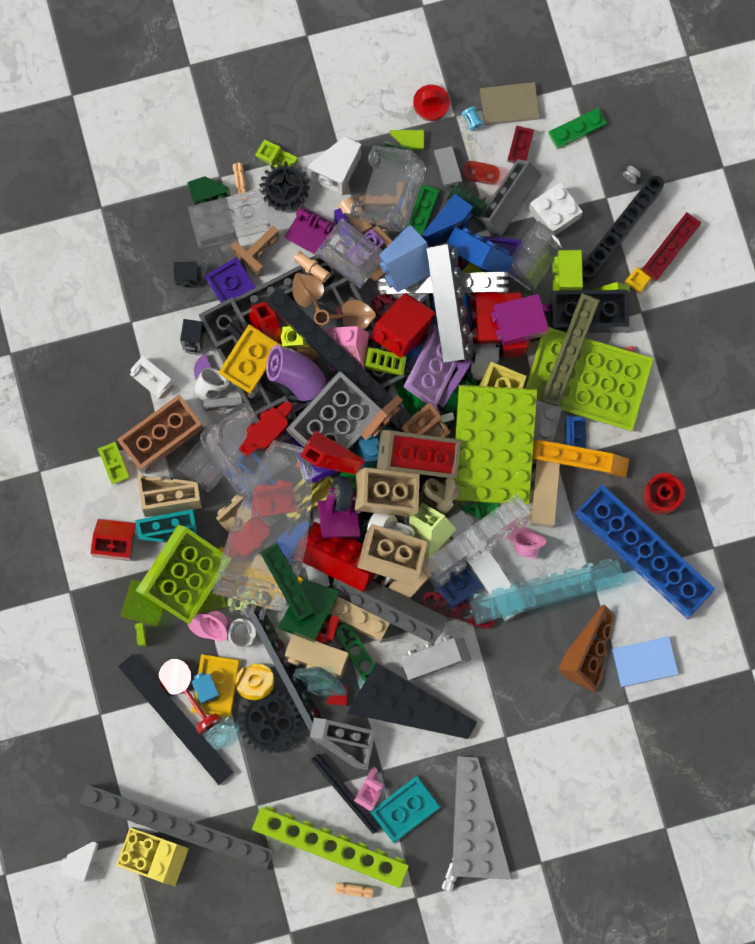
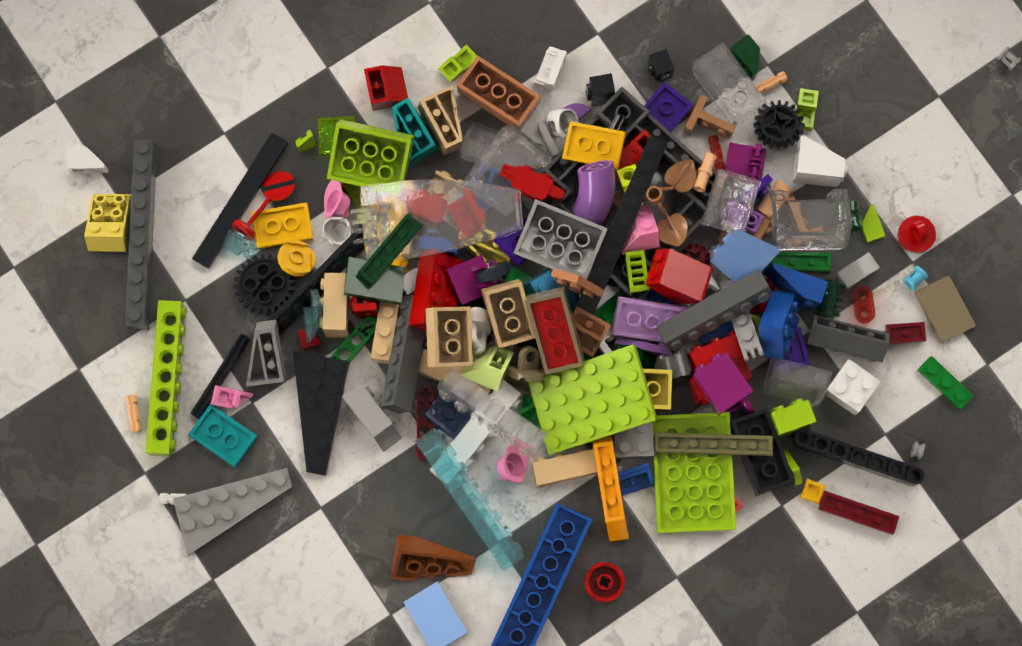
camera: 75 degrees right, 0 degrees up
dark azure brick [191,672,220,704] -> none
red slope [300,430,365,474] -> none
none -> clear red axle [708,135,726,171]

